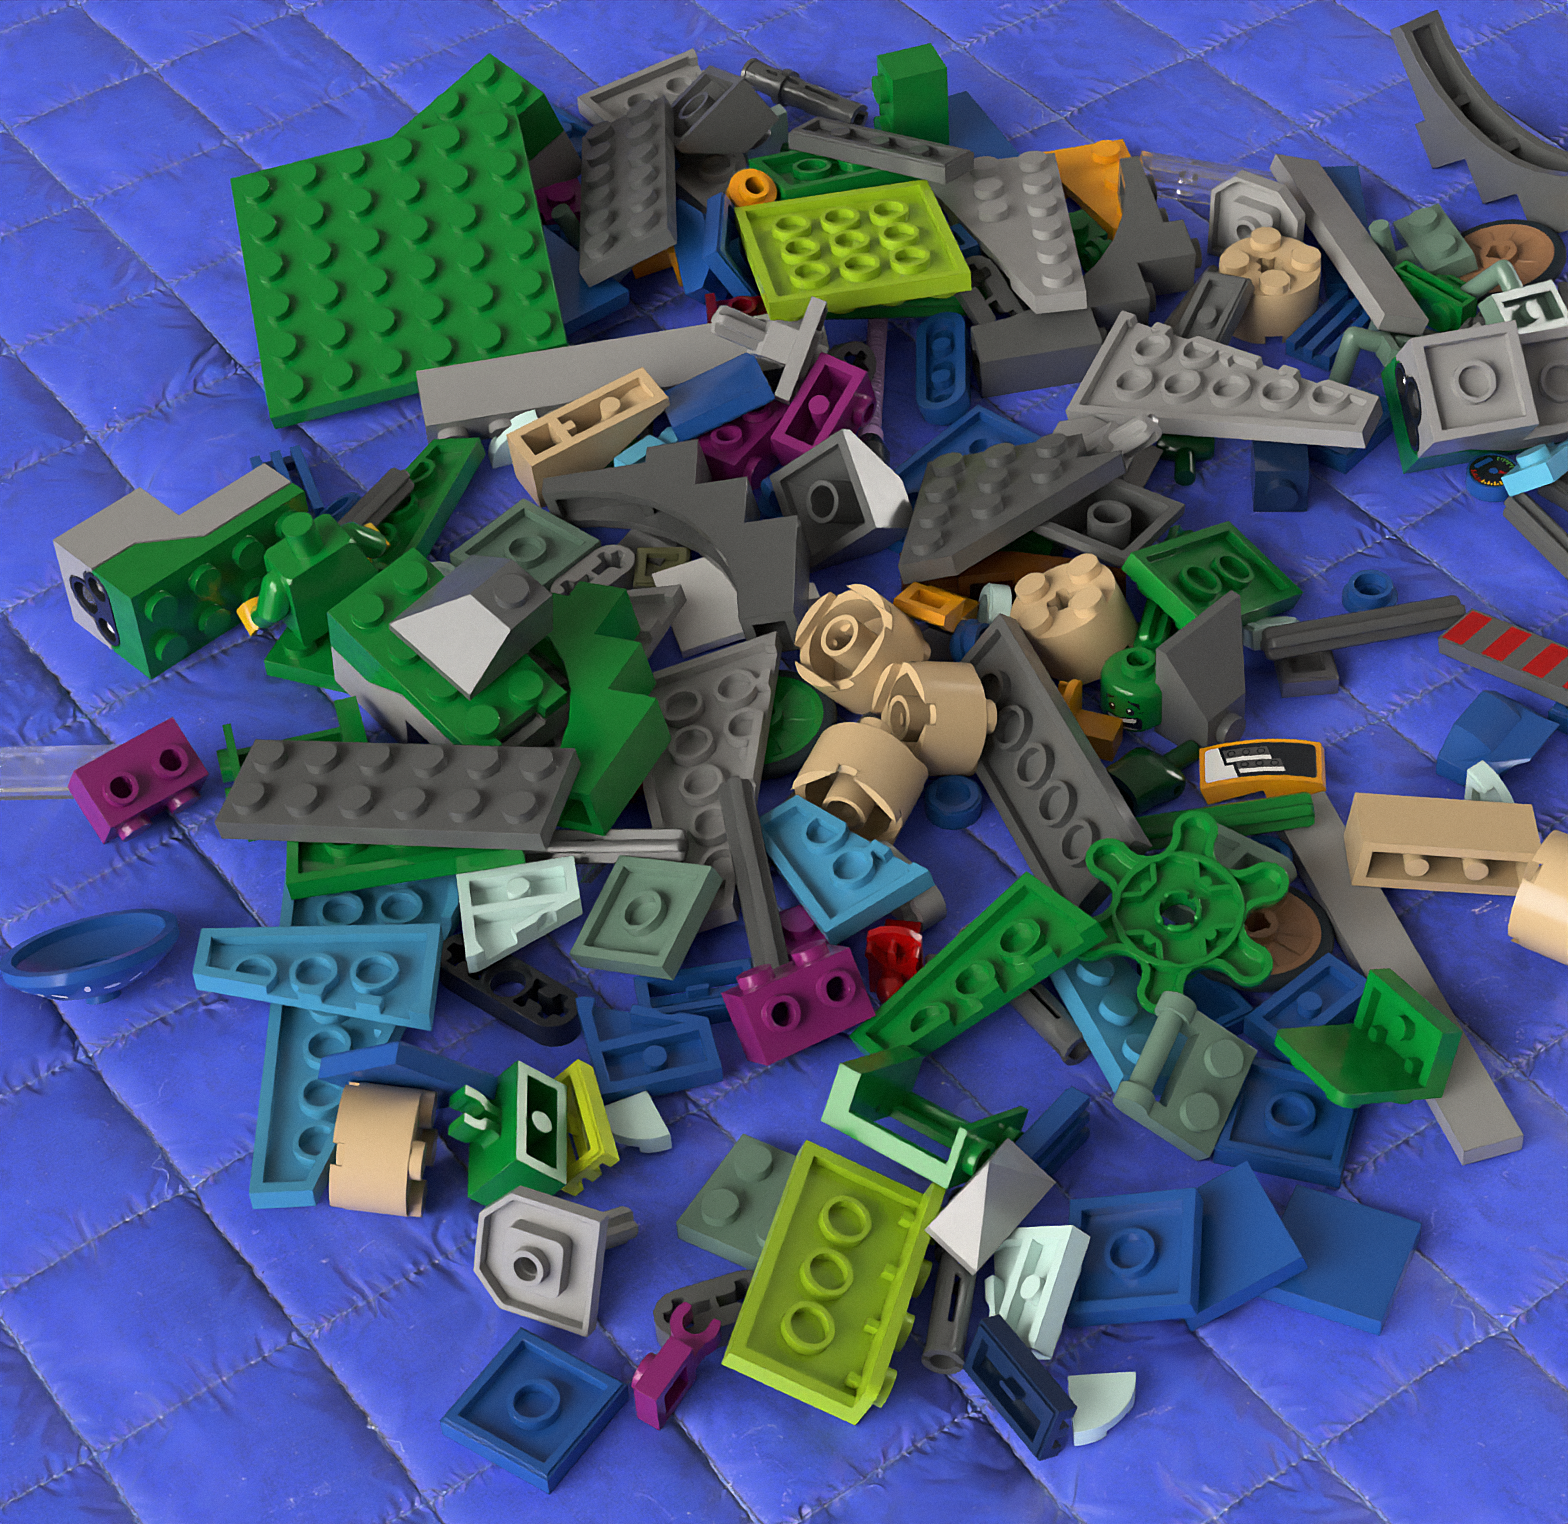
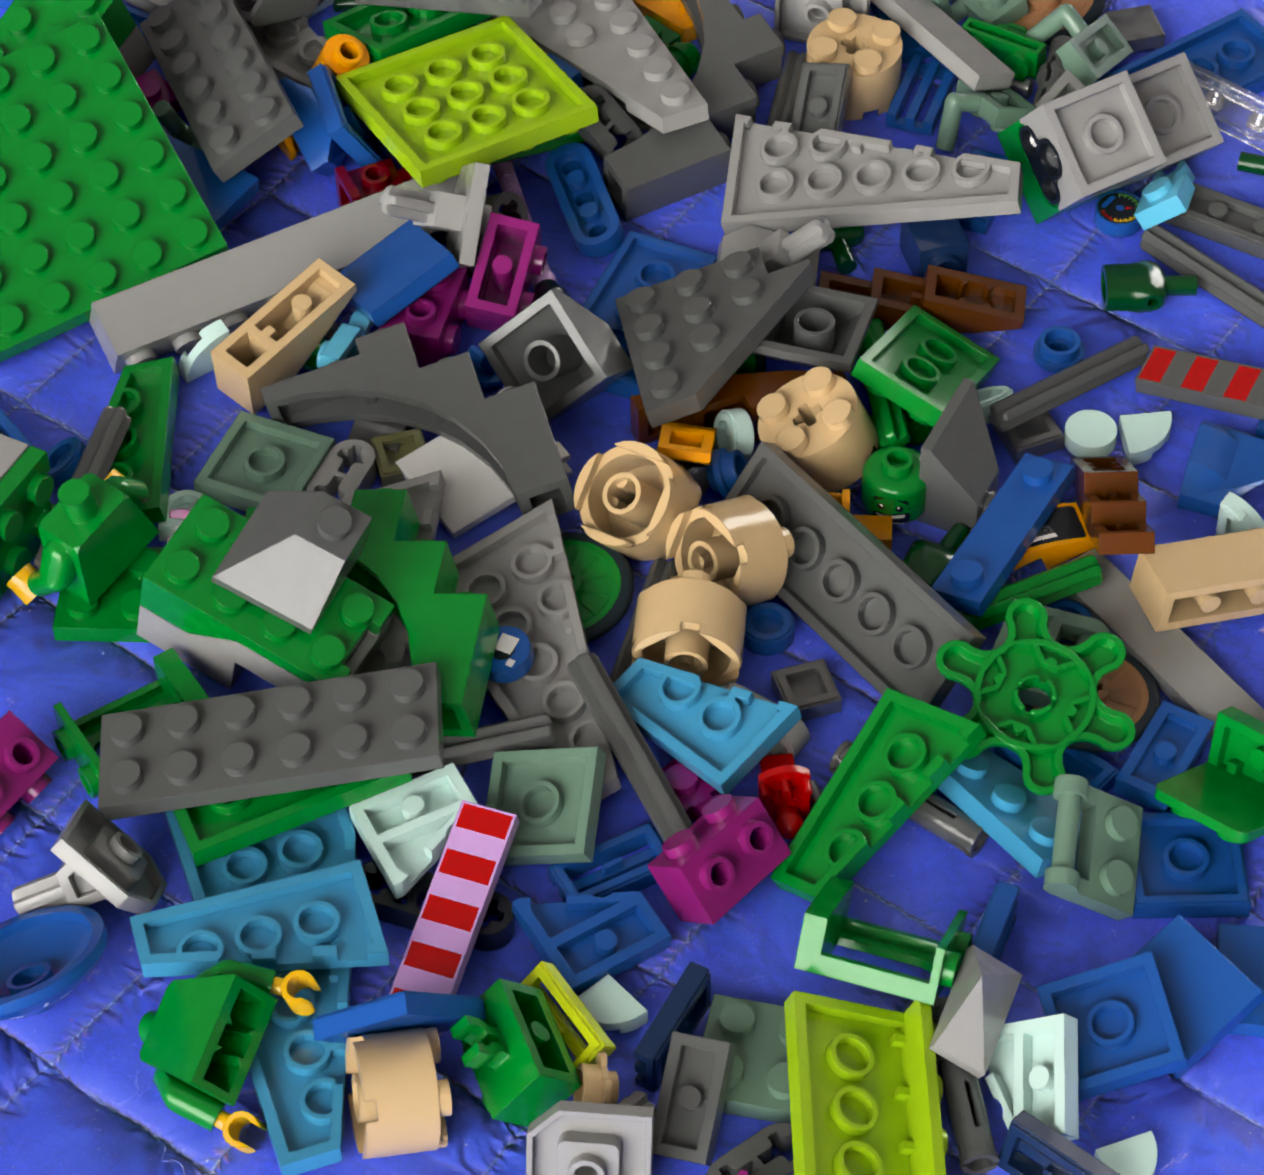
camera: 20 degrees left, 5 degrees up
none -> light grey piece [11,799,167,915]
none -> green torso [138,959,321,1154]
none -> tile [389,800,520,1036]
none -> blue tile [489,626,535,683]
none -> tan plate [573,1052,619,1104]
none -> dark blue tile [634,962,711,1093]
none -> dark grey plate [653,1031,737,1166]
none -> flat silver tile [771,658,842,721]
none -> reddish brown slope [817,264,1027,333]
none -> blue plate [931,453,1075,617]
none -> light aqua tile [1064,410,1117,457]
none -> reddish brown slope [1070,456,1155,555]
none -> dark green piece [1100,261,1197,313]
none -> light aqua tile [1118,411,1172,465]

